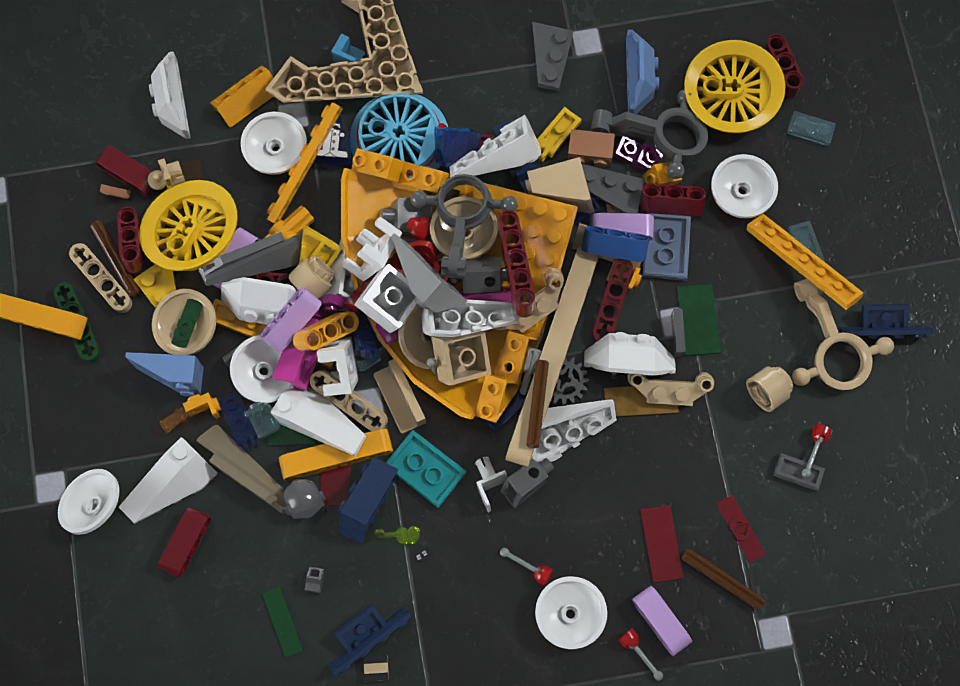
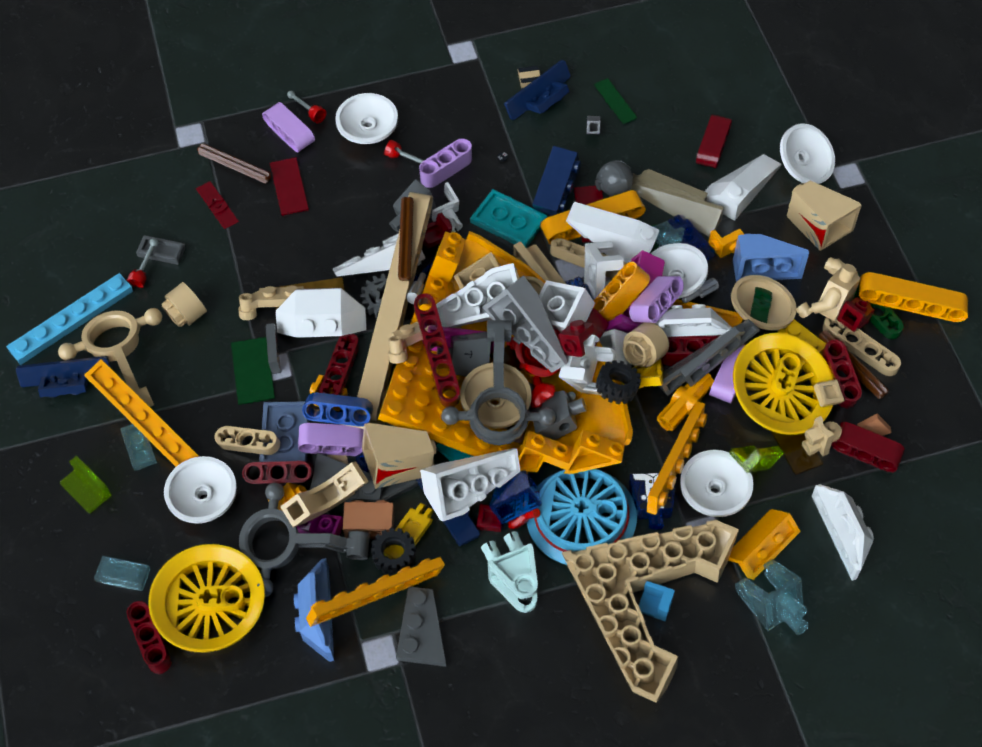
camera: 175 degrees right, 15 degrees down
clear orange pin [159,406,190,434] -> none
clear neon green piece [375,526,420,544] -> none
none -> medium azure plate [6,273,133,365]
none -> clear neon green panel [60,456,112,513]
none -> tan beam [214,426,281,455]
none -> tan arch [281,462,369,527]
none -> light orange plate [306,557,445,627]
none -> black tyre [371,528,416,576]
none -> lavender beam [419,139,472,188]
none -> dark red bracket [423,212,452,249]
none -> light aqua piece [481,531,538,613]
none -> dark red bracket [559,320,595,357]
none -> black tyre [596,360,641,404]
none -> clear neon green panel [729,446,784,473]
none -> clear light blue piece [735,560,808,635]
none -> tan slope [787,180,861,251]
none -> tan torso [795,257,861,321]
none -> tan tile [813,379,845,407]
none -> dark red brick [837,297,875,332]

